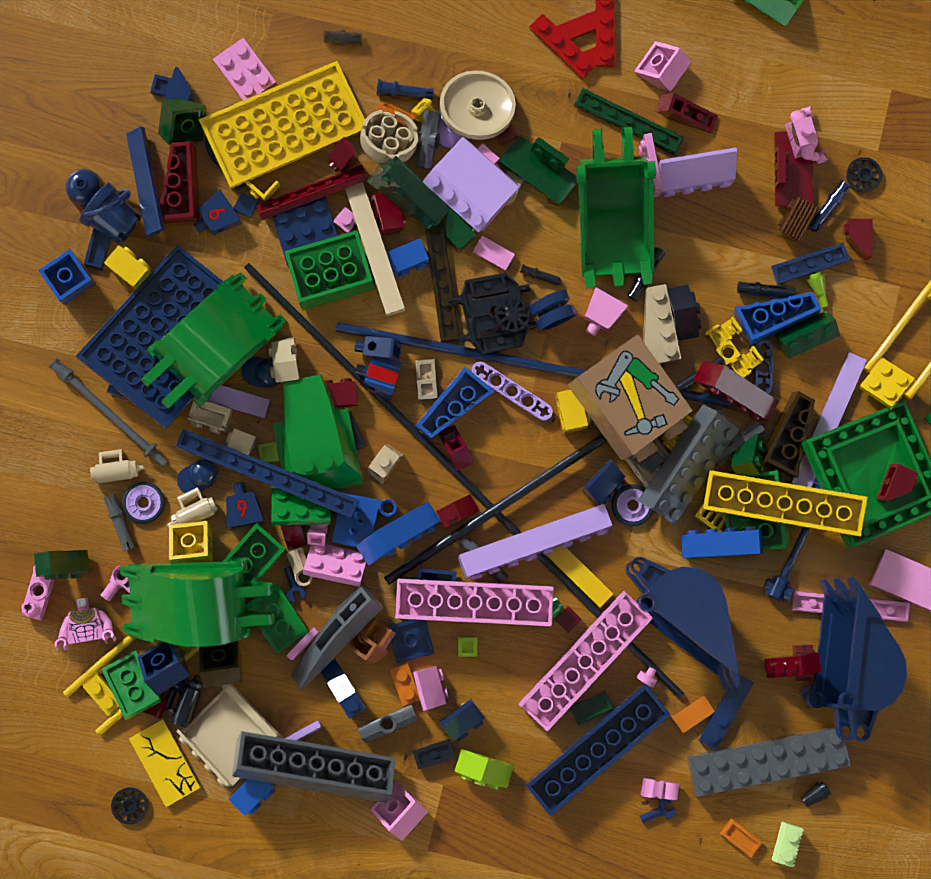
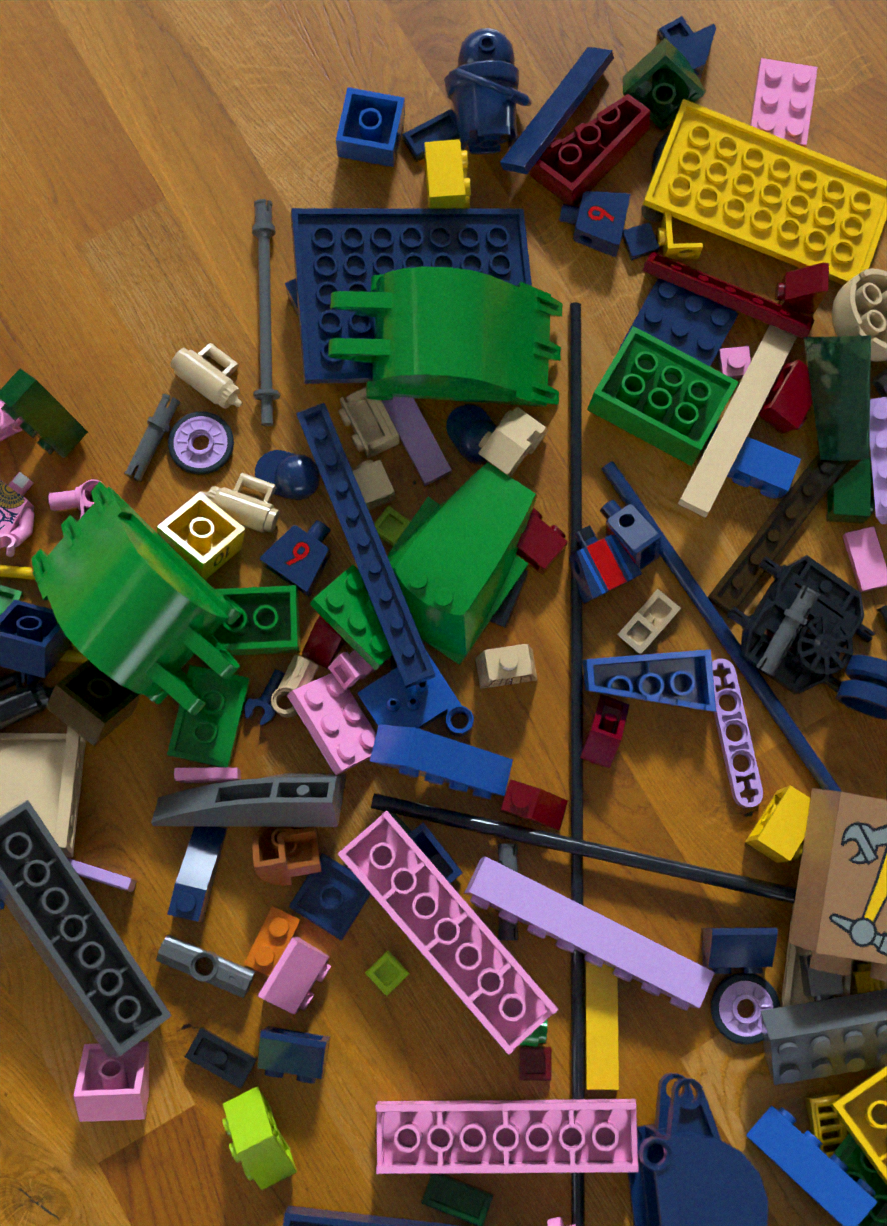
camera: 45 degrees right, 5 degrees down
none -> dark grey pin [756,585,820,676]

